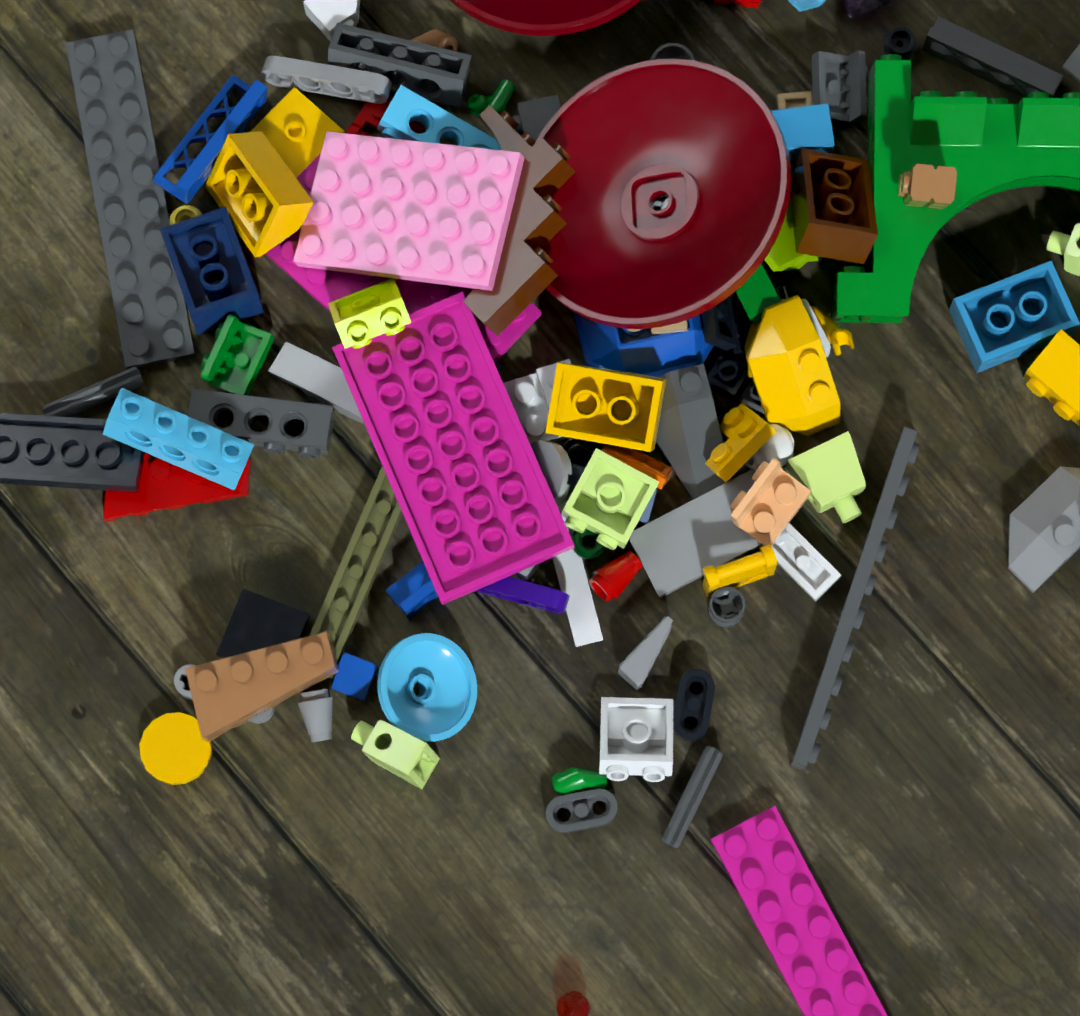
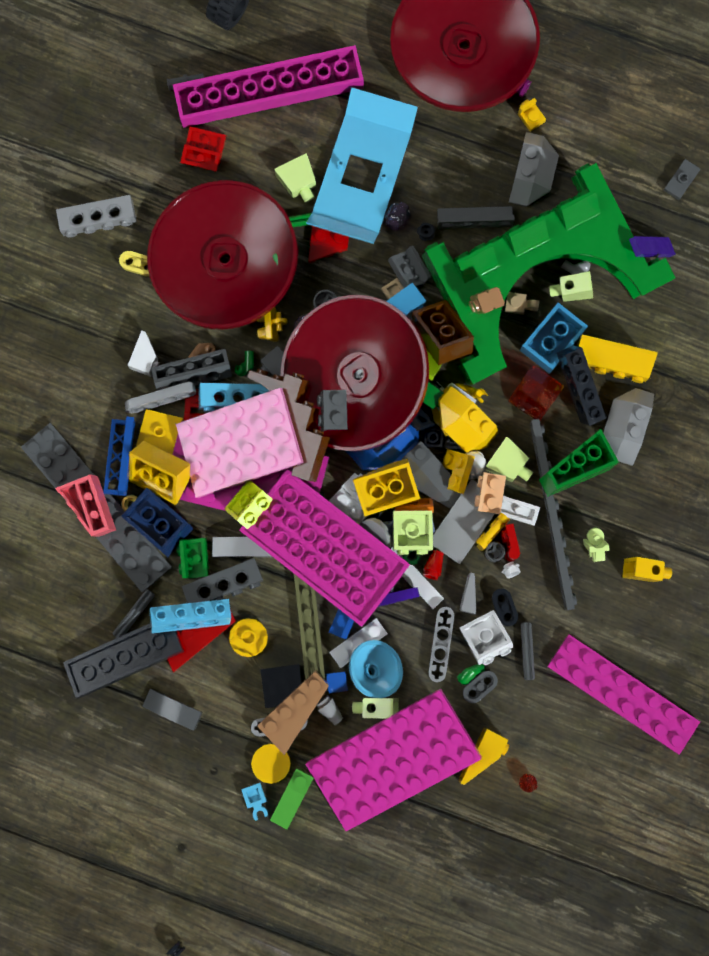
camera: 30 degrees left, 5 degrees up
none -> coral wedge [55,474,116,537]
none -> dark grey slope [142,689,203,731]
none -> yellow tile [229,618,268,657]
none -> medium azure plate [241,782,268,821]
none -> yellow hips [257,307,287,342]
none -> bright green slope [270,767,314,829]
none -> dark pink plate [305,689,482,831]
none -> dark grey bracket [317,390,347,431]
none -> white plate [329,618,388,668]
none -> light grey beam [428,607,454,682]
none -> yellow slope [458,728,510,785]
none -> red plate [500,524,520,562]
none -> white plate [502,562,520,578]
none -> tan plate [505,292,539,315]
none -> clear red slope [508,365,565,420]
none -> green wedge [539,429,619,497]
none -> black brick [556,345,606,426]
none -> yellowish green hips [583,528,609,562]
none -> yellow torso [622,557,672,582]

